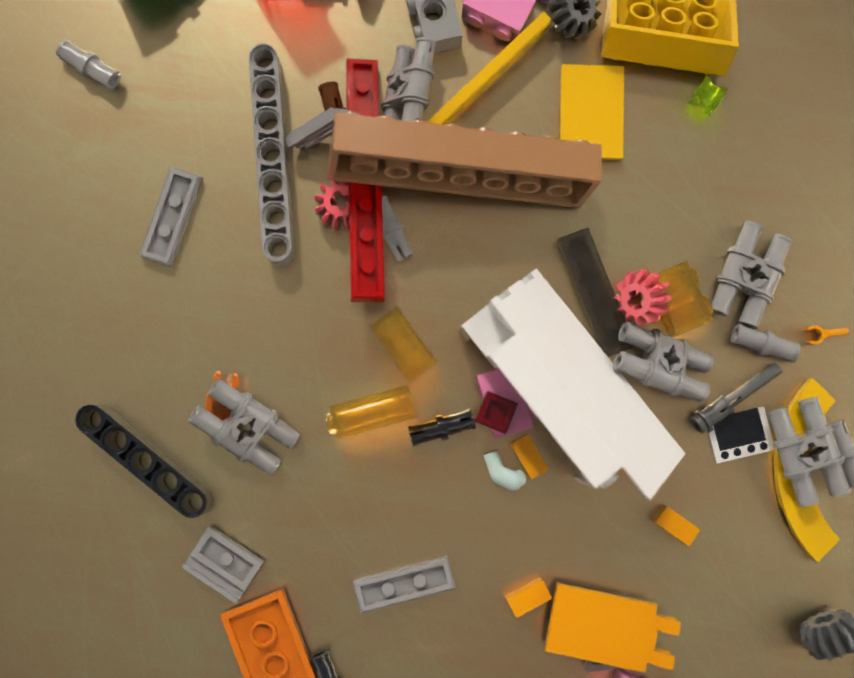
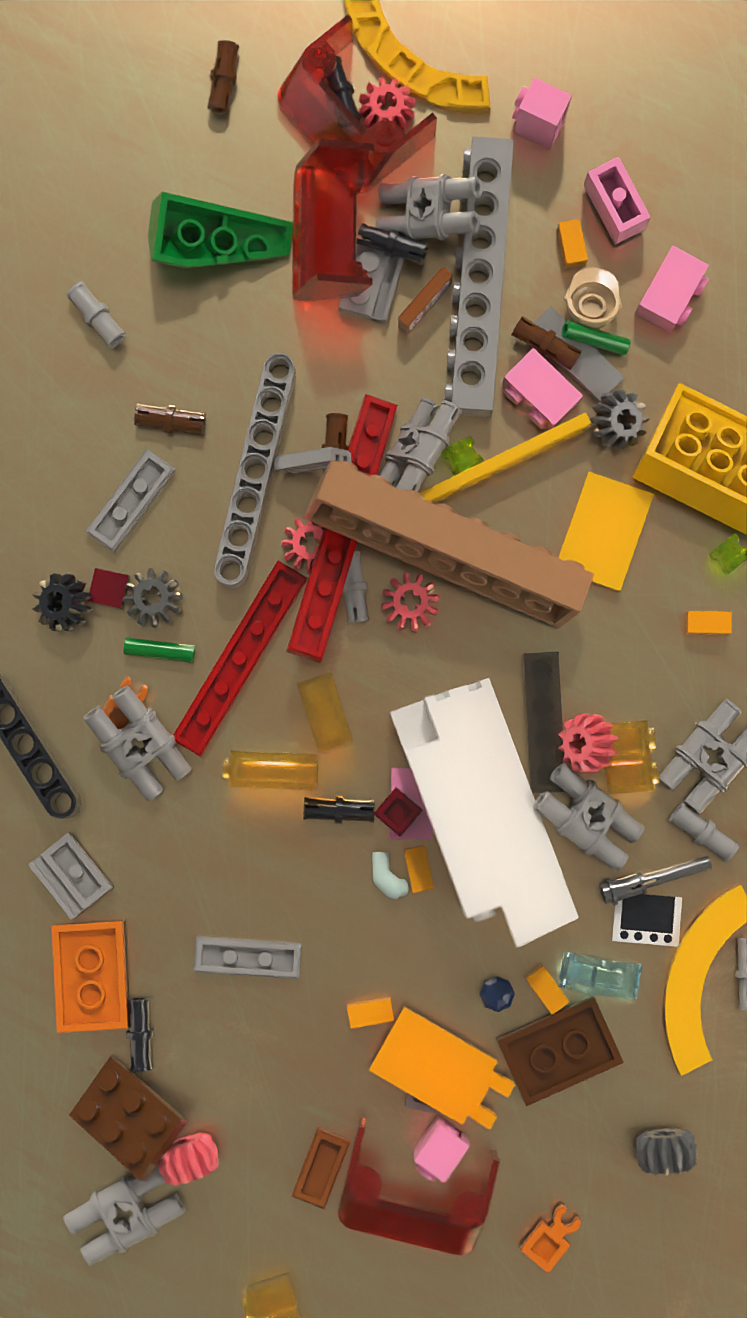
camera: 25 degrees right, 0 degrees up
light grey pin [766,397,851,507] -> none
none -> black gear [32,573,93,632]
none -> dark red tile [87,568,130,610]
none -> dark grey gear [123,568,183,628]
none -> green piece [124,637,195,663]
none -> reddish brown pin [134,403,206,435]
none -> red tile [173,560,308,757]
none -> coral gear [381,572,440,632]
none -> clear neon green wheel [441,436,484,476]
none -> dark blue tile [479,976,515,1012]
none -> reddish brown plate [497,996,624,1107]
none -> clear light blue arch [558,951,642,1000]
none -> light orange piece [685,611,732,635]

